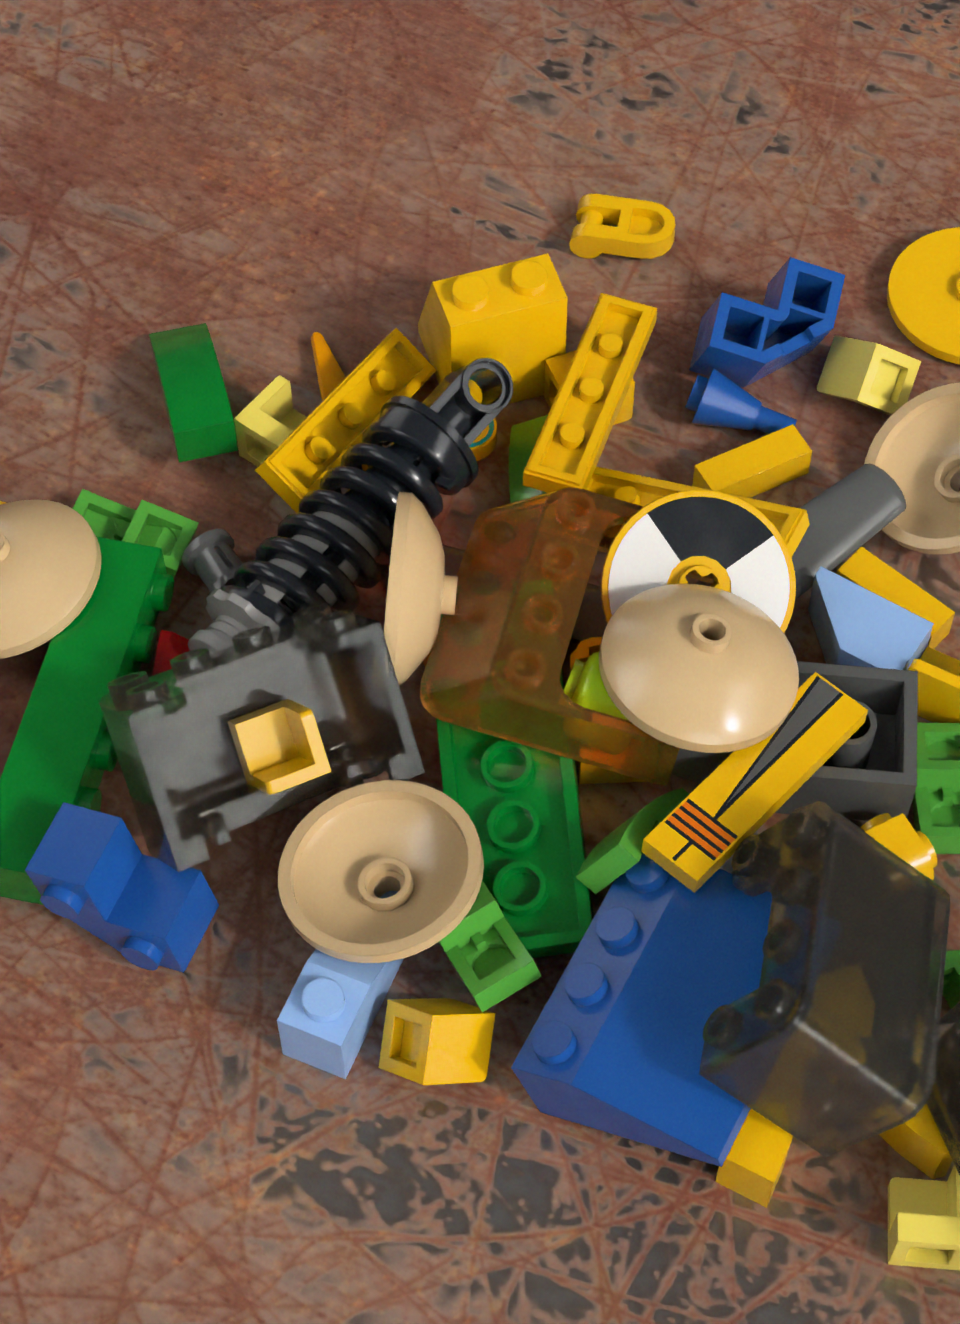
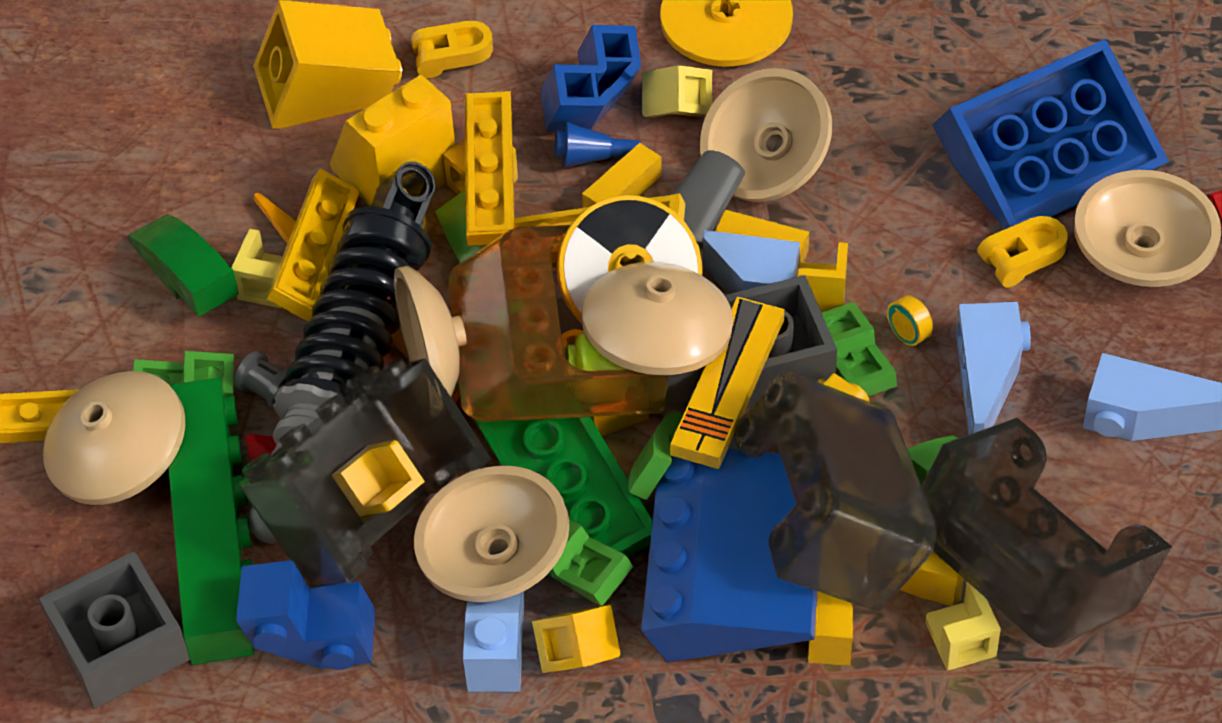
camera: 20 degrees left, 5 degrees down
none -> yellow slope [253,0,402,129]

